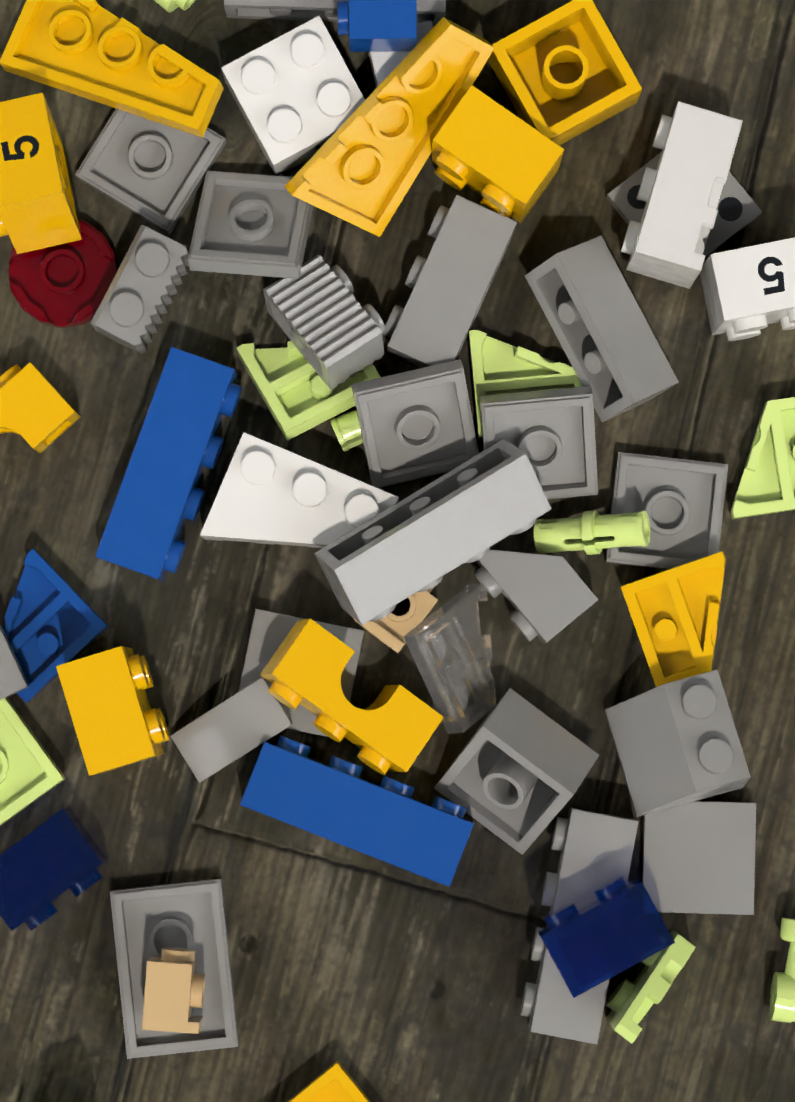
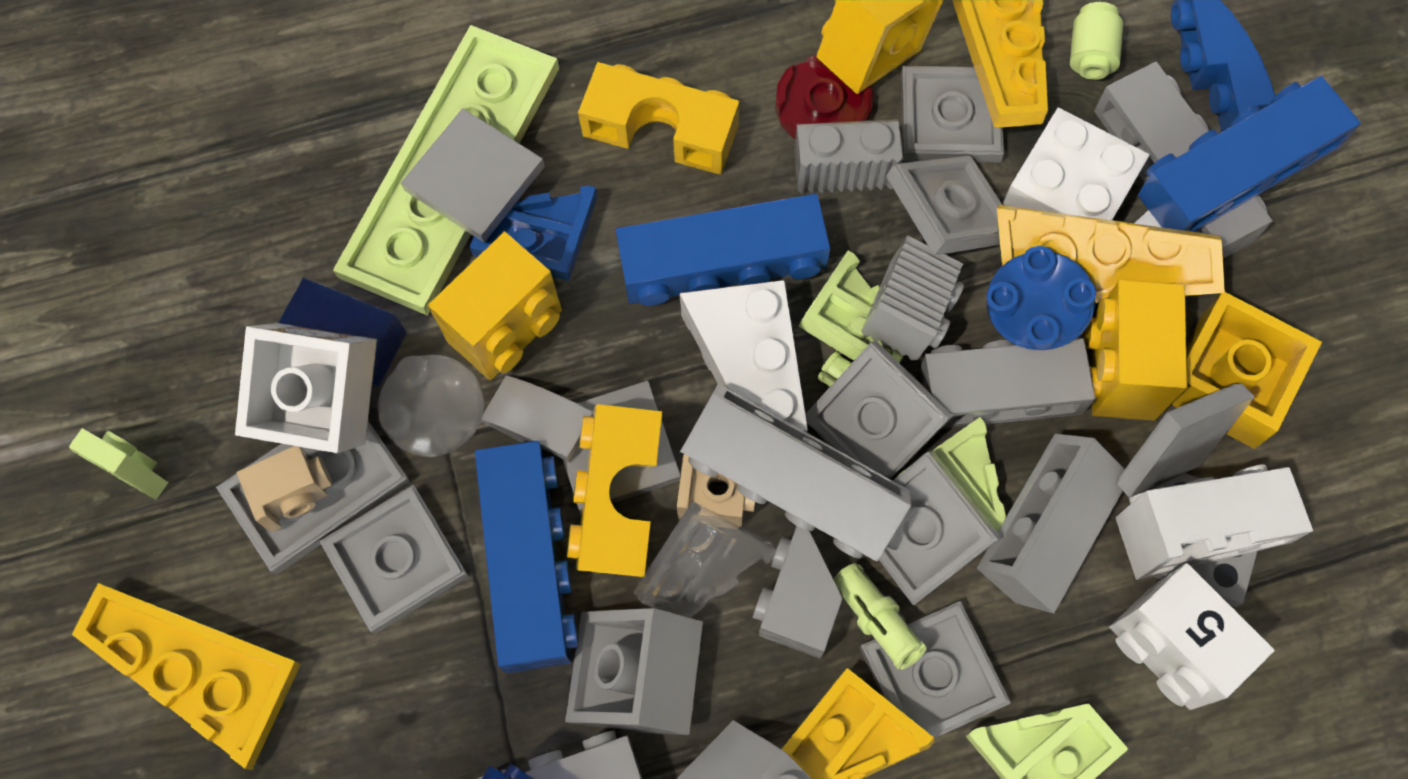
camera: 60 degrees right, 15 degrees down
none -> white brick [235,323,377,453]
none -> light grey tile [319,485,469,635]
none -> clear dish [378,355,484,457]
none -> blue dish [986,246,1096,350]
none -> light grey tile [1117,383,1255,498]

